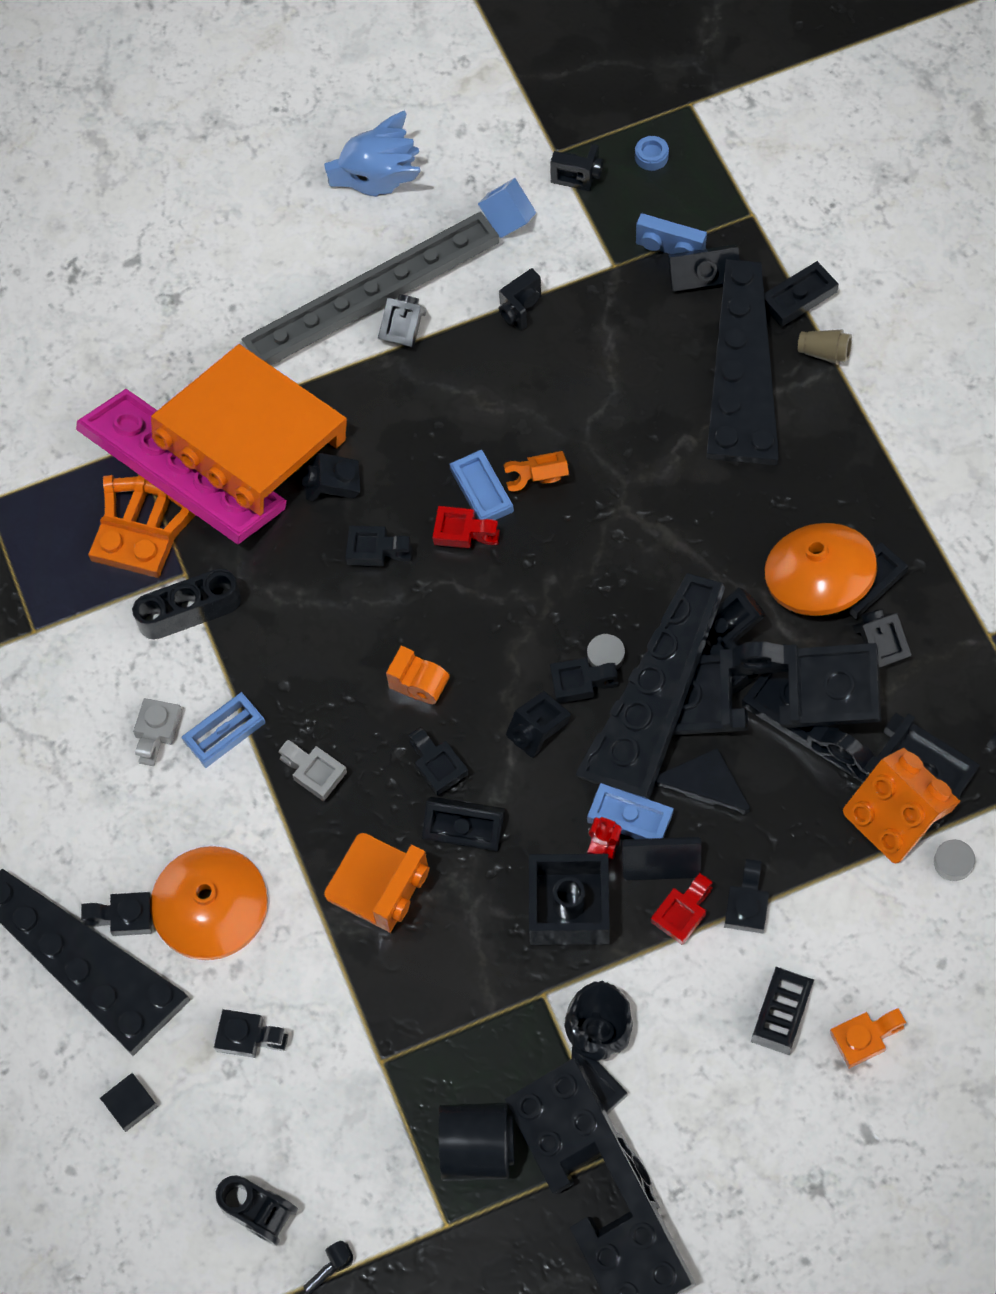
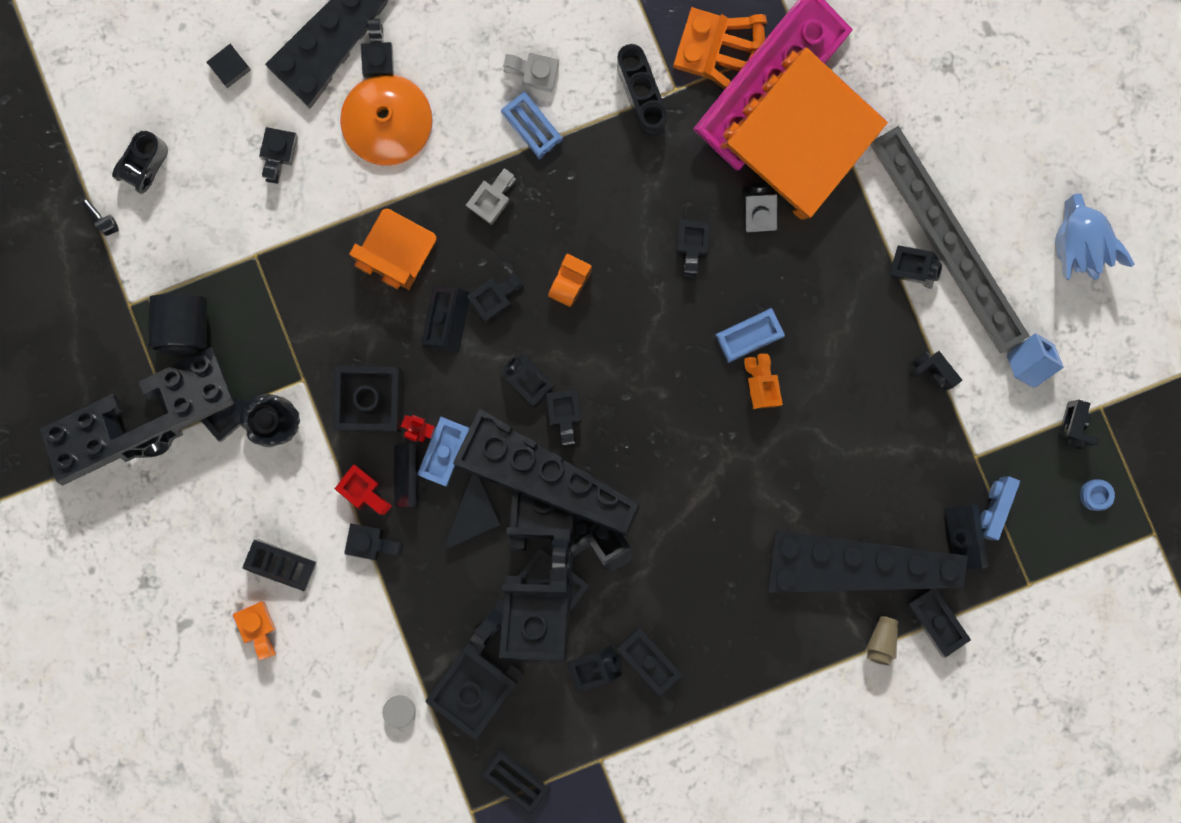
camera: 85 degrees right, 20 degrees up
red plate [432,506,500,548] -> none
light grey tile [587,634,625,670] -> none
orange dish [765,523,877,616] -> none
orange bracket [843,748,960,863] -> none

